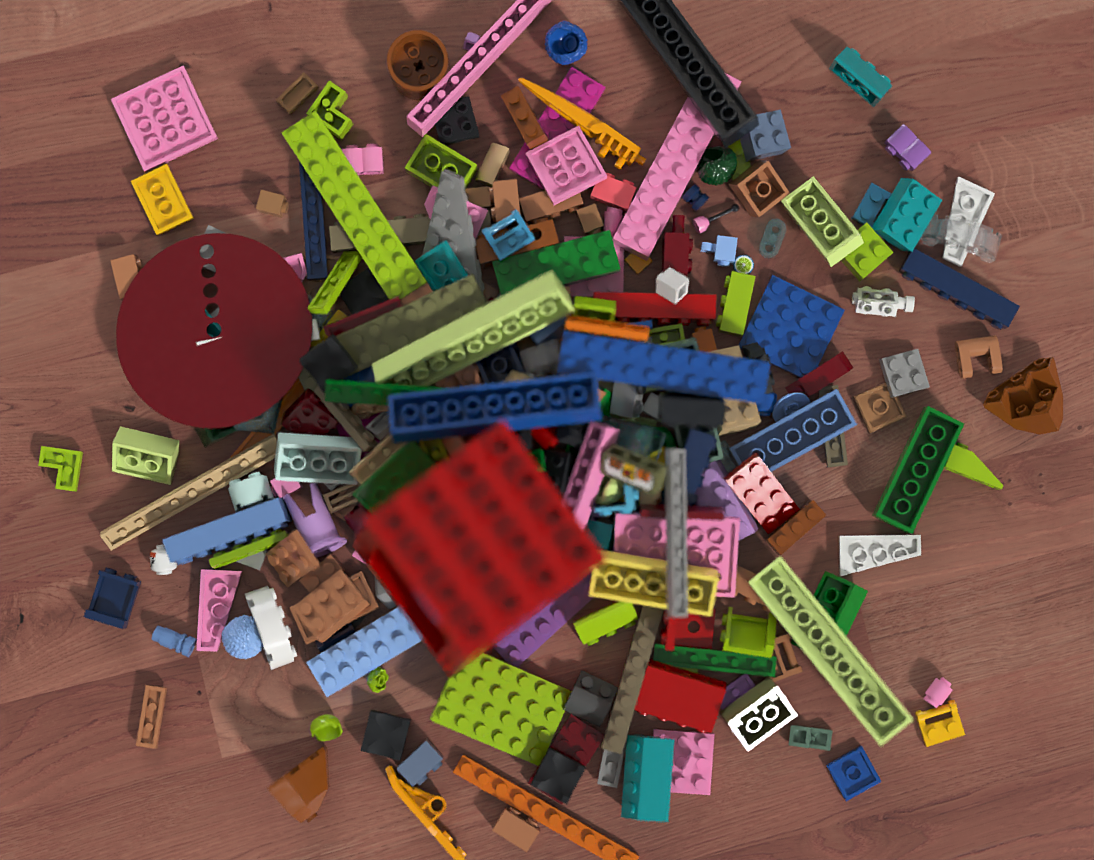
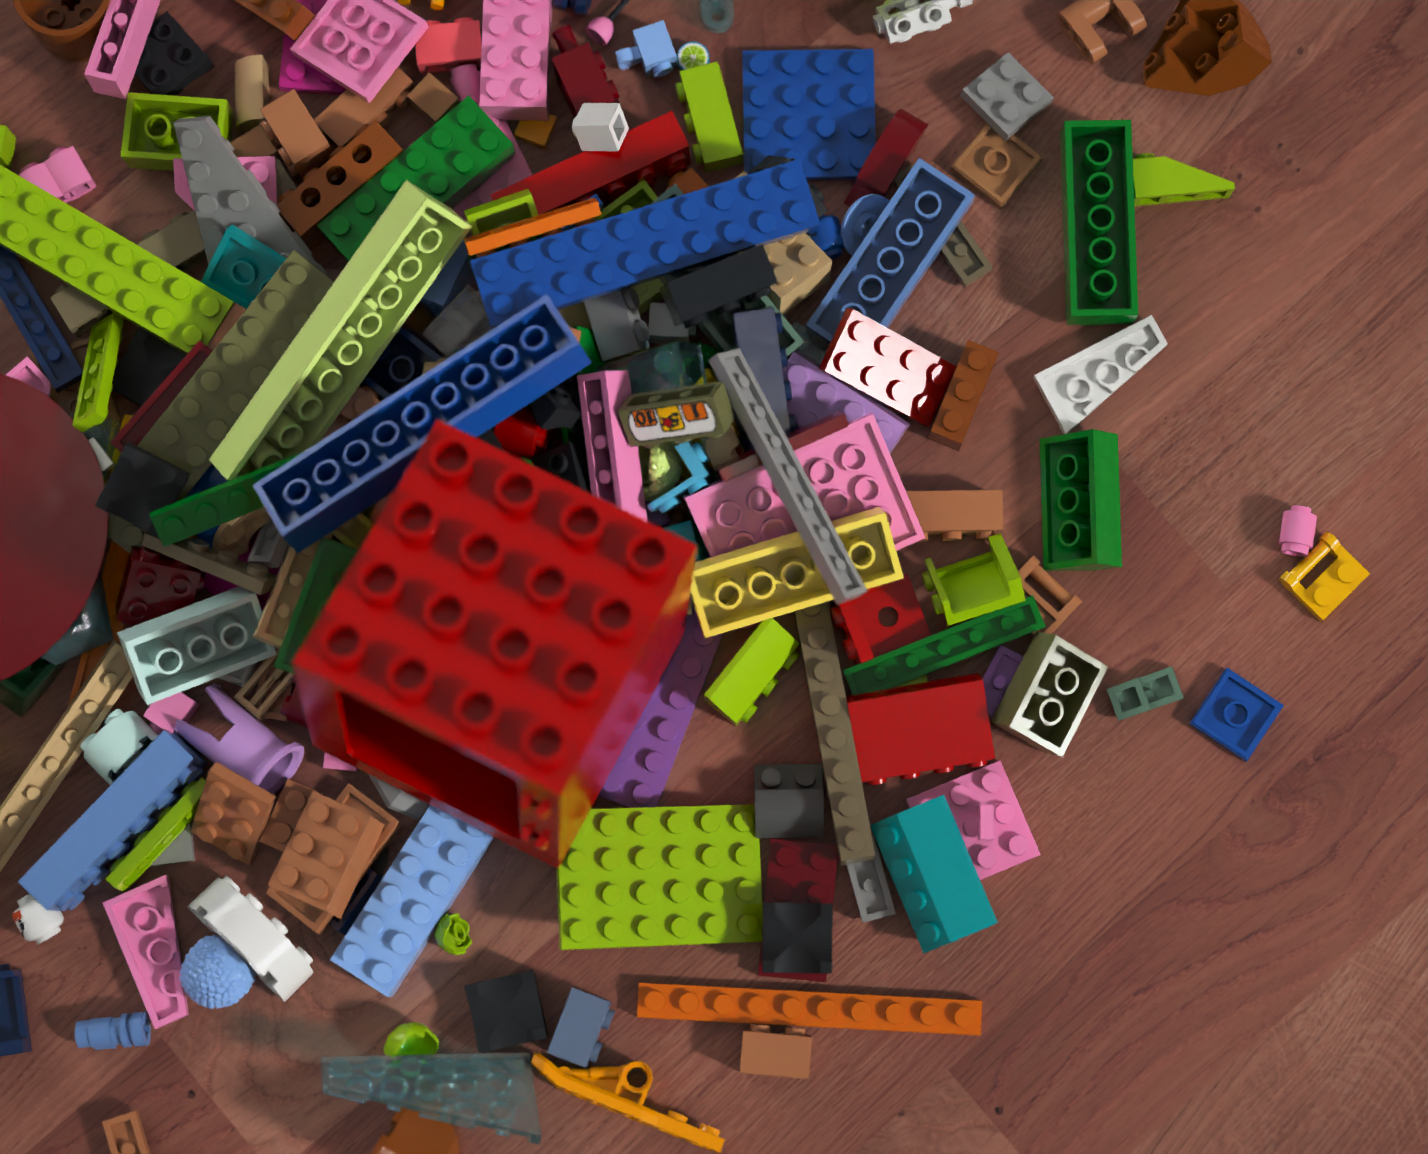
camera: 25 degrees left, 5 degrees down
dark azure plate [481,209,535,262] -> none
yellowish green brick [748,556,913,746] -> none
none -> clear light blue wing [320,1052,541,1145]

